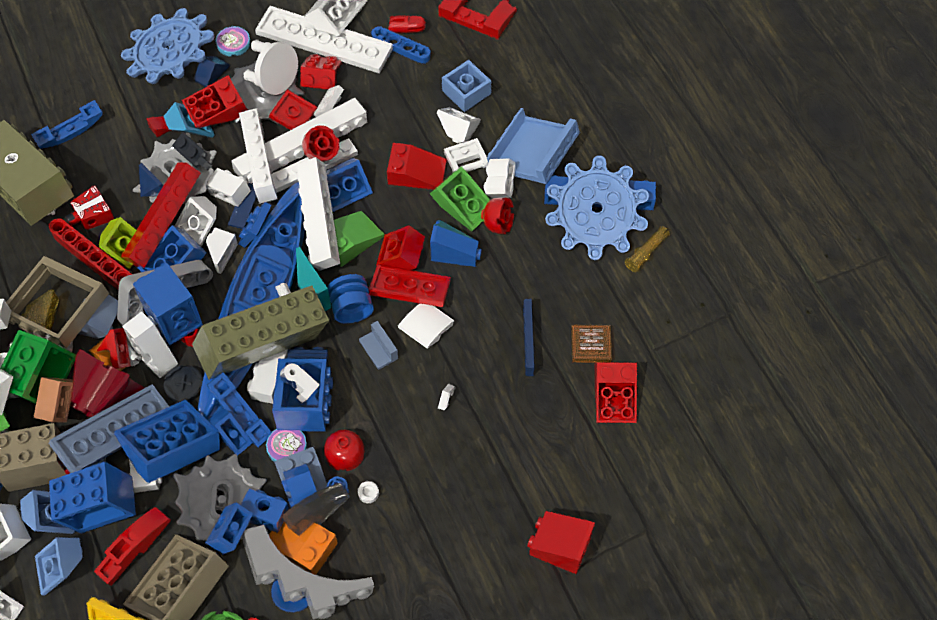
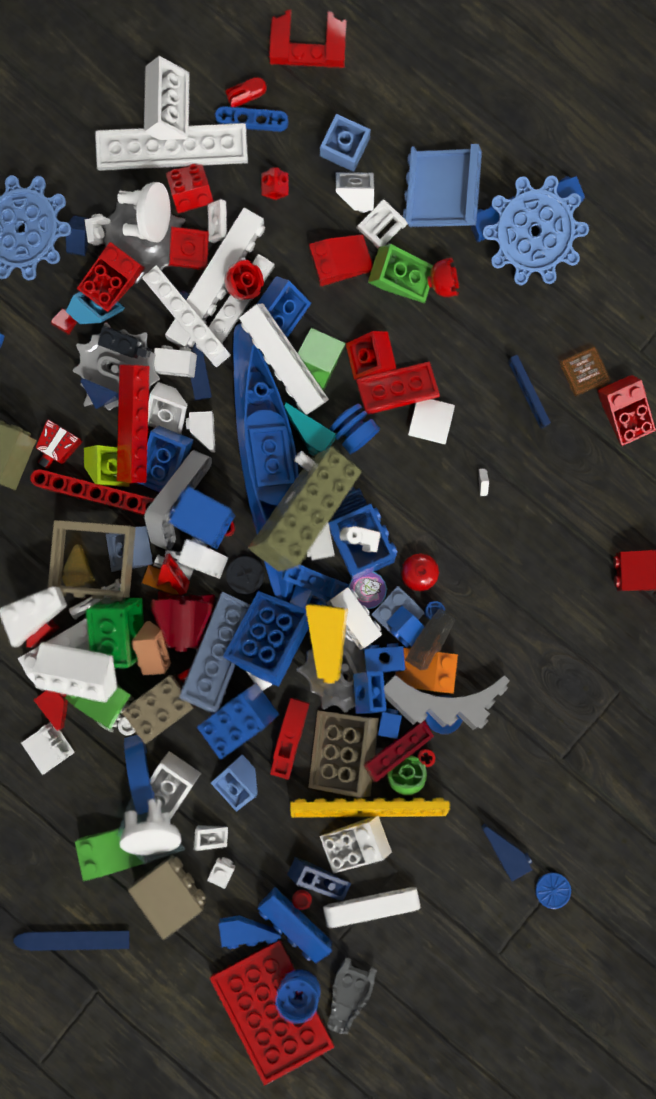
camera: 30 degrees left, 25 degrees up
medium blue slope [20,490,75,534] -> none
tile [216,27,250,56] -> none
blue plate [238,202,271,248] -> none
white tile [358,481,379,503] -> none
sand blue panel [359,321,398,369] -> none
blue slope [430,220,481,267] -> none
white brick [484,159,515,198] -> none
clear yellow pin [625,226,669,272] -> none
none -> white bracket [85,214,111,246]
none -> red brick [261,167,288,200]
none -> yellow slope [306,604,348,683]
none -> white brick [326,587,382,650]
none -> dark red plate [363,720,434,782]
none -> blue brick [378,708,402,739]

